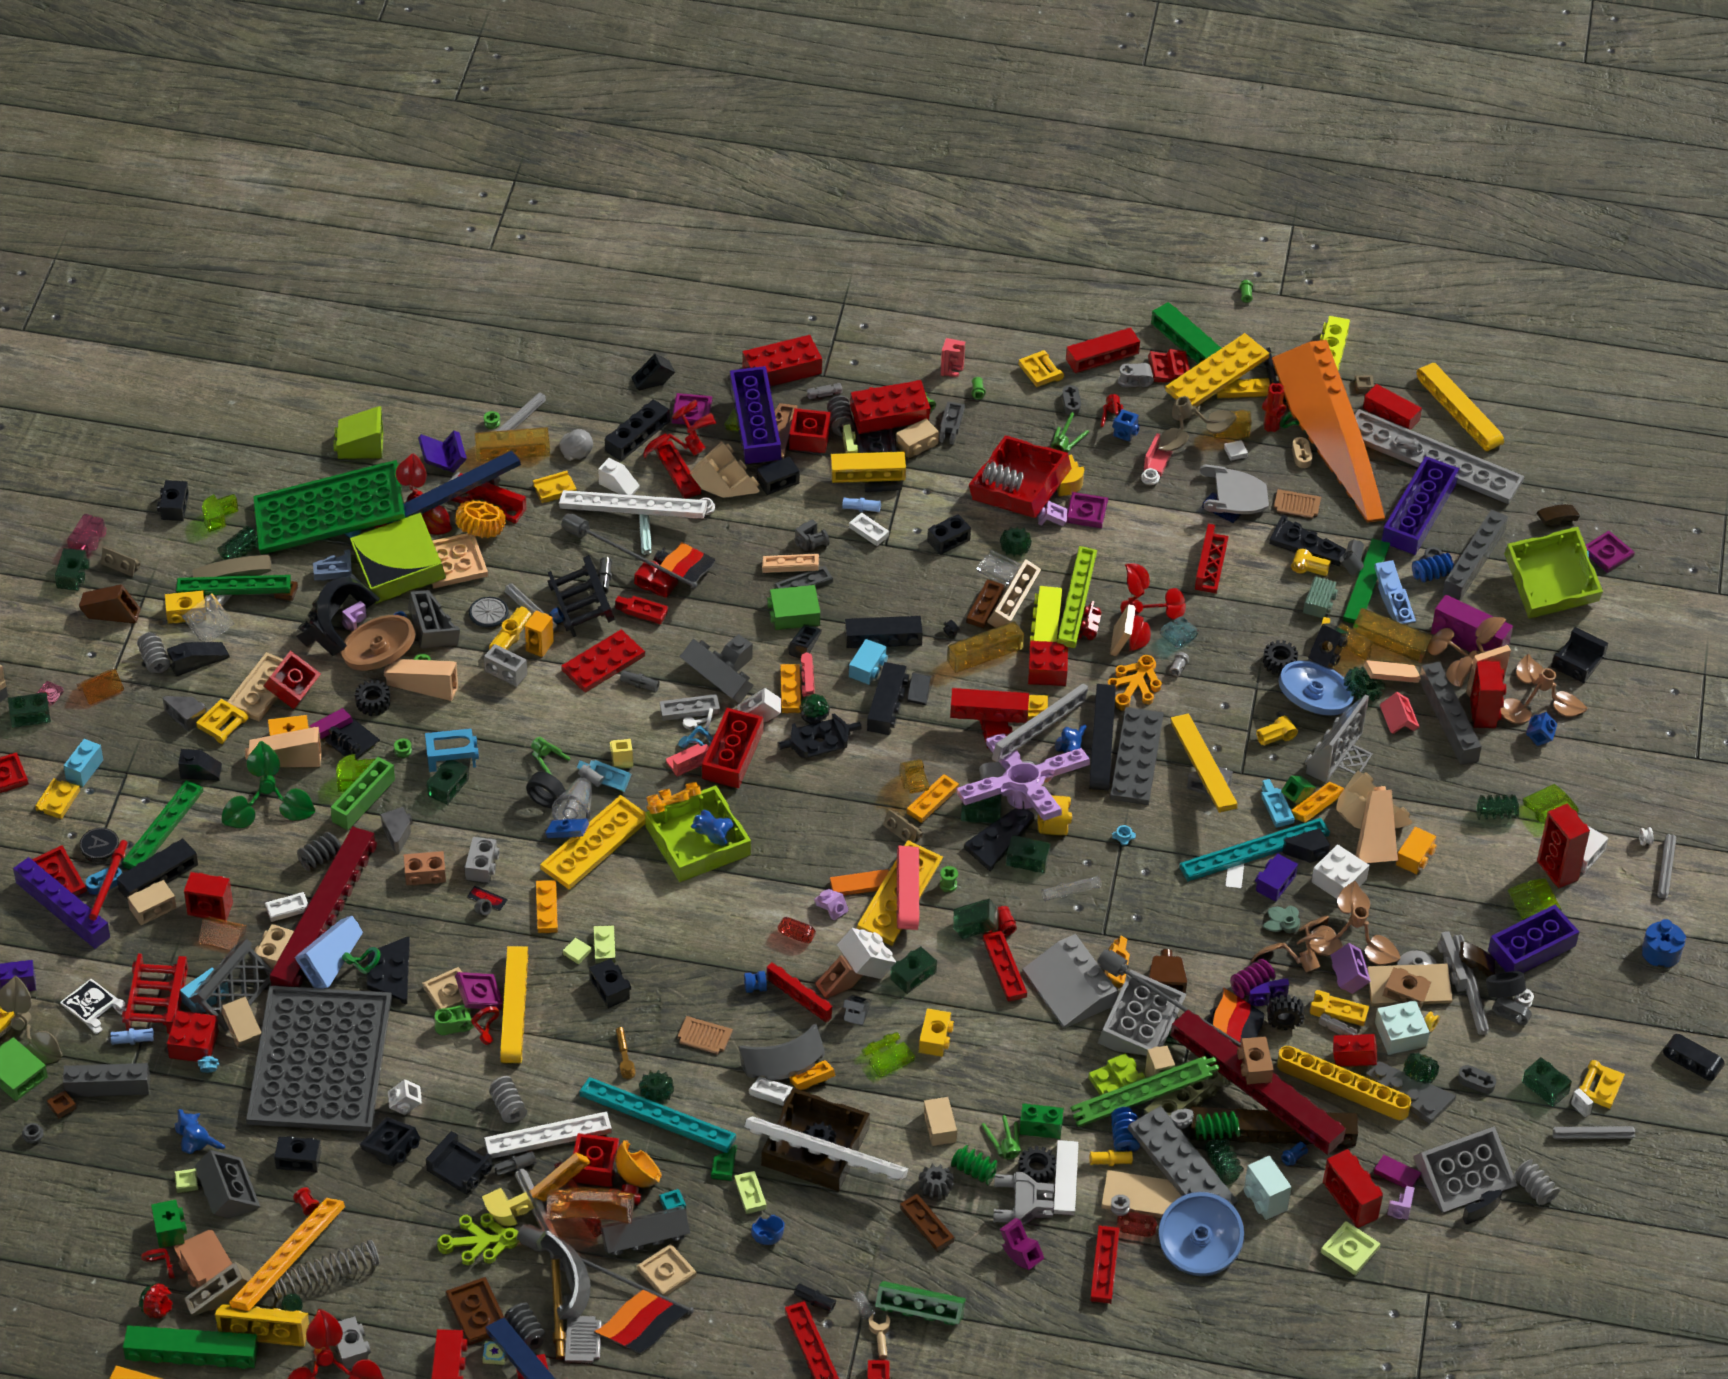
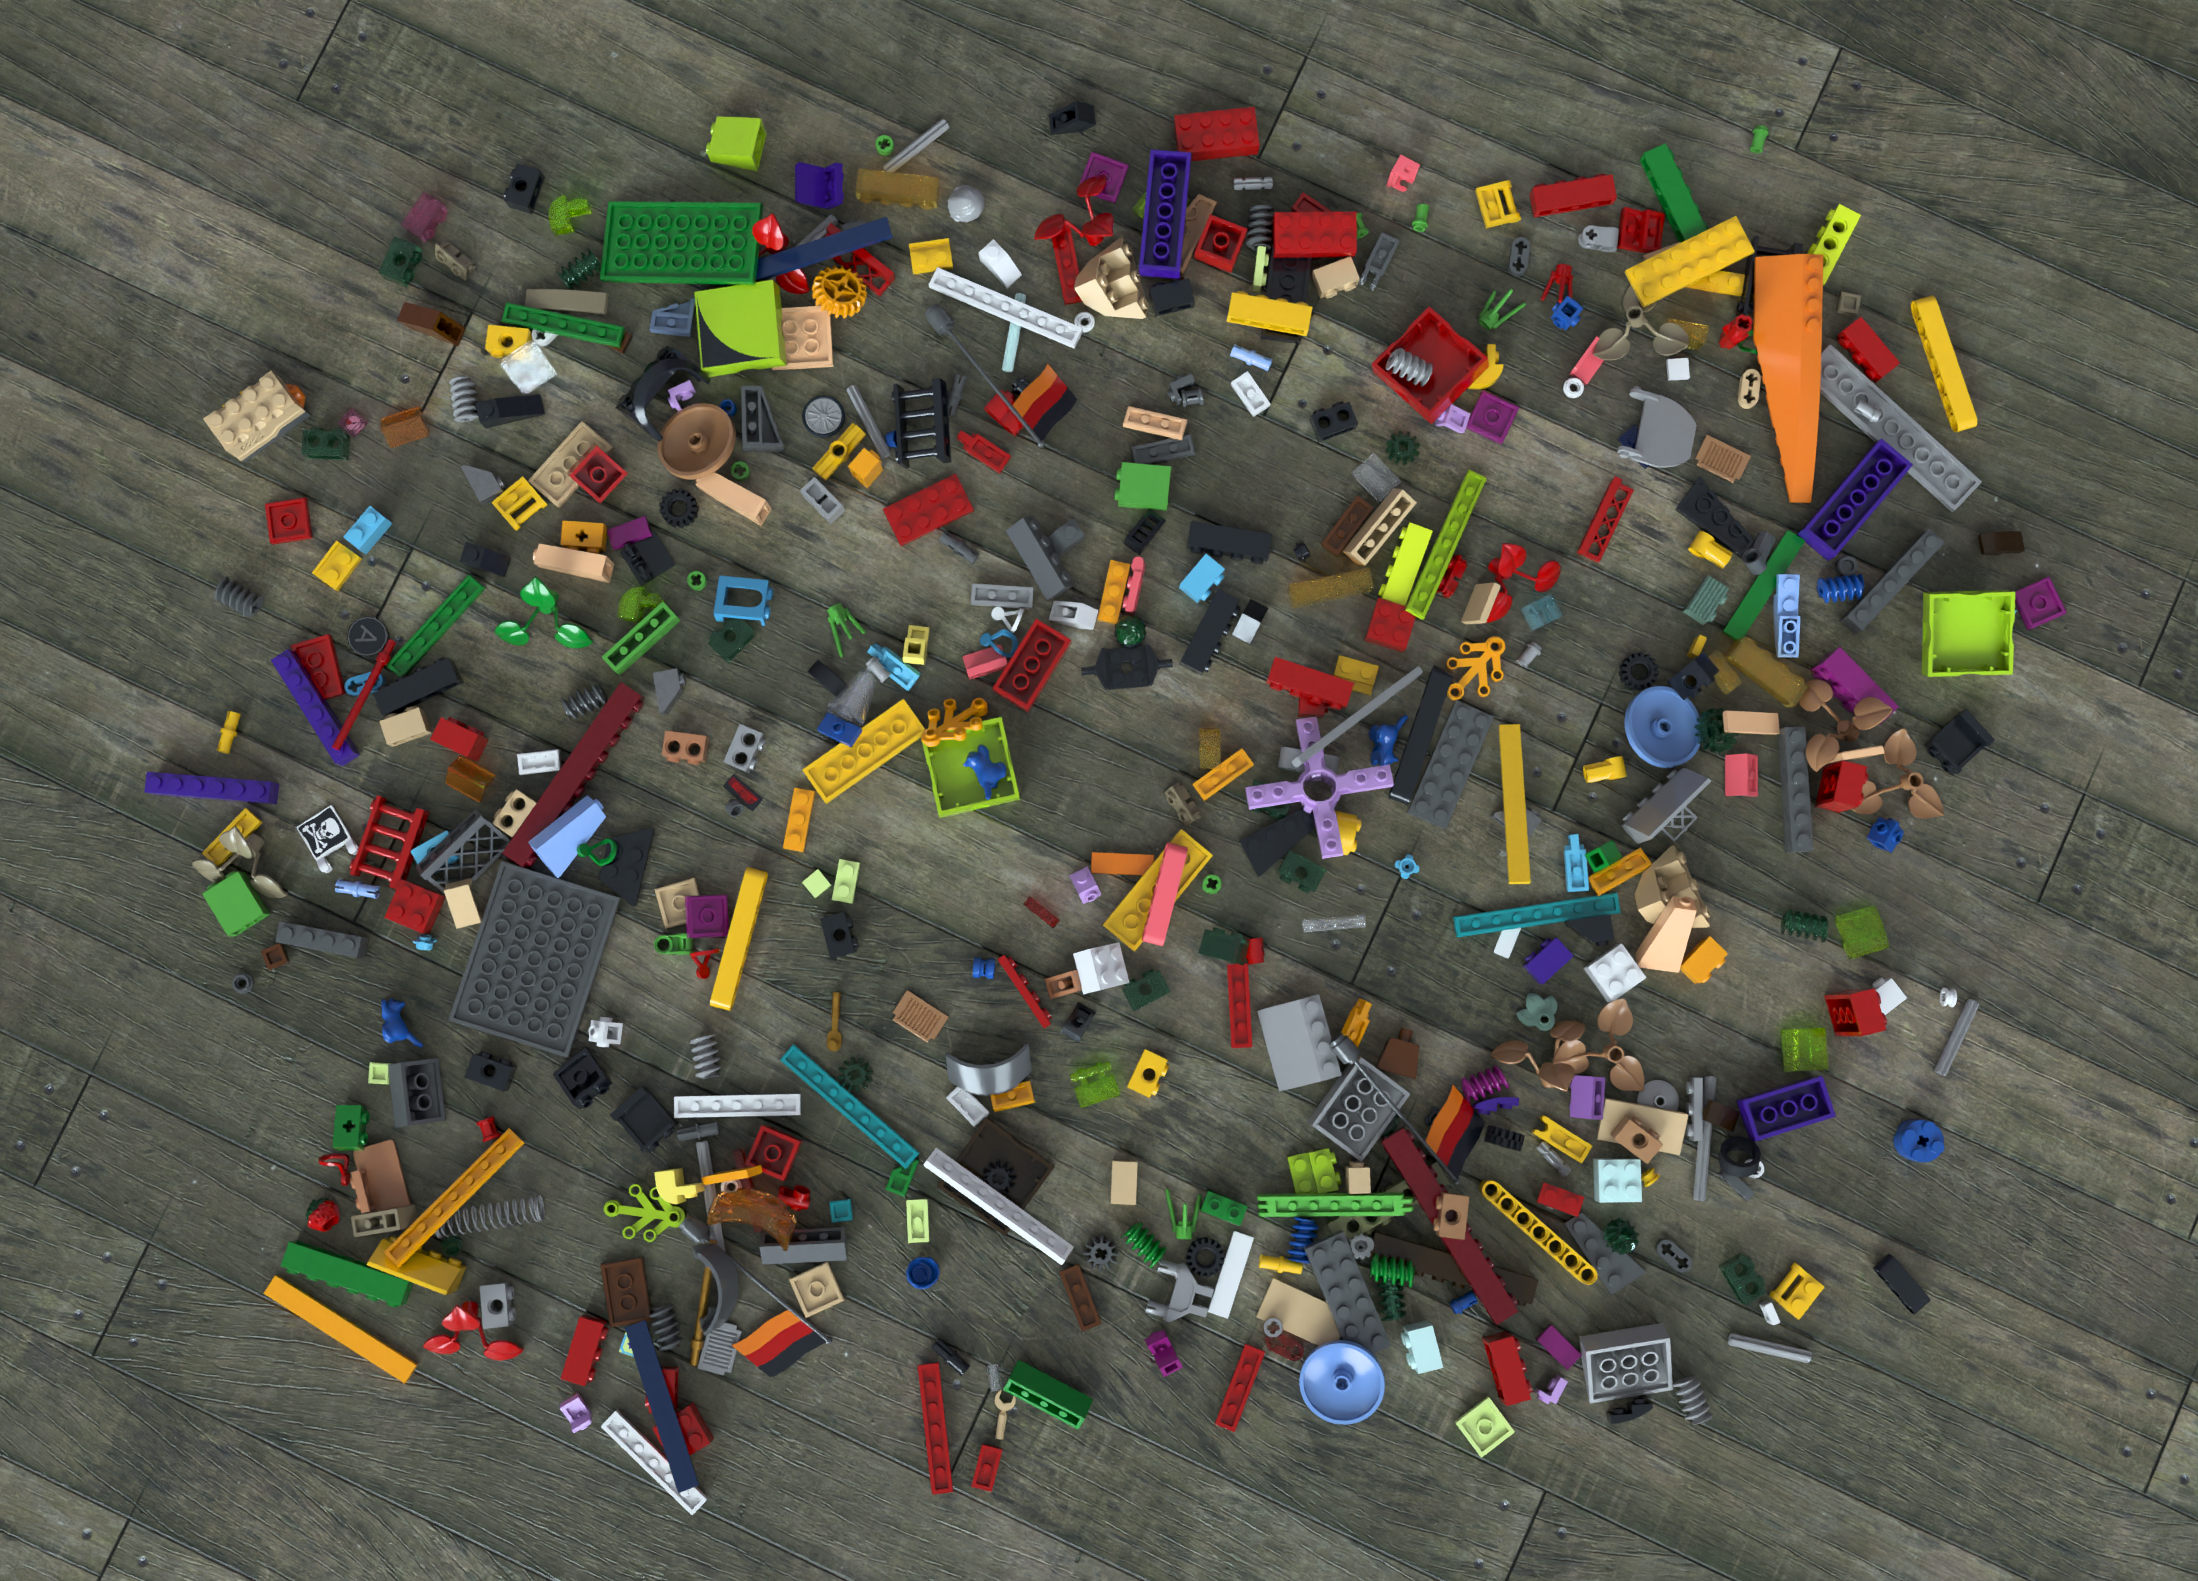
camera: 15 degrees right, 35 degrees up
black brick [604,399,670,461] -> none
light orange cylinder [615,1140,662,1188] -> none

